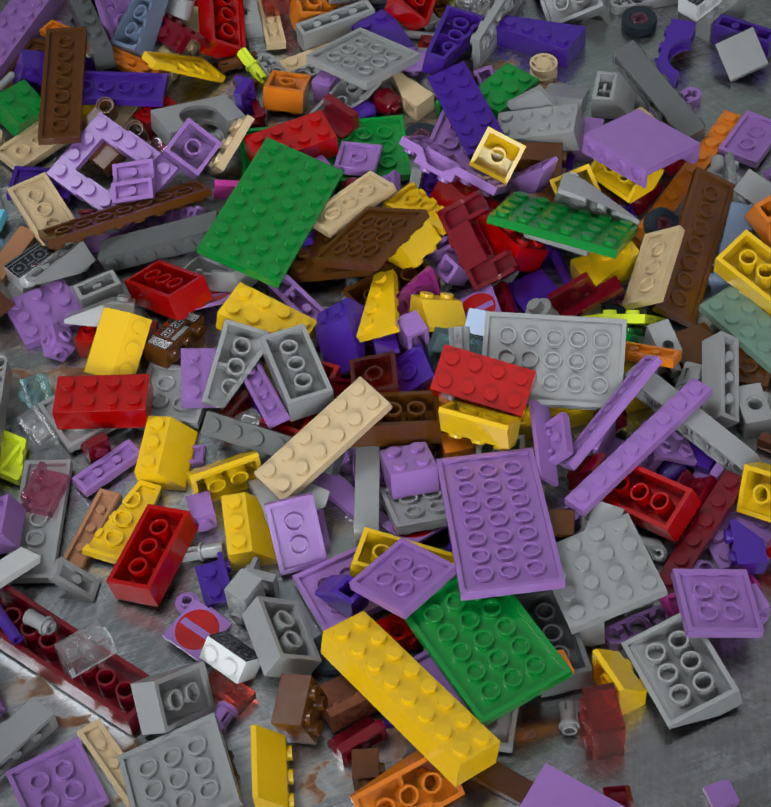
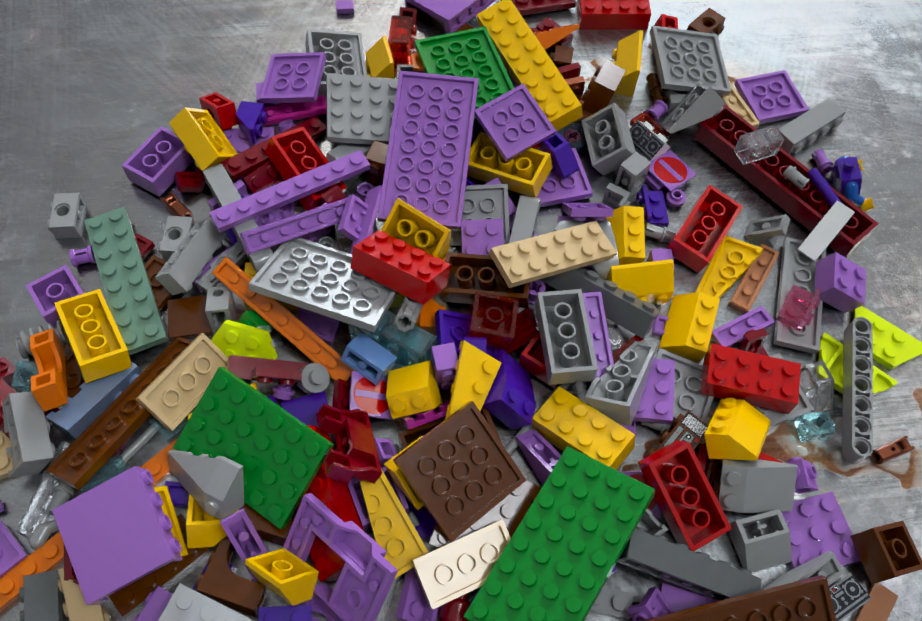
camera: 175 degrees left, 10 degrees up
black bush [643,207,679,234] -> none

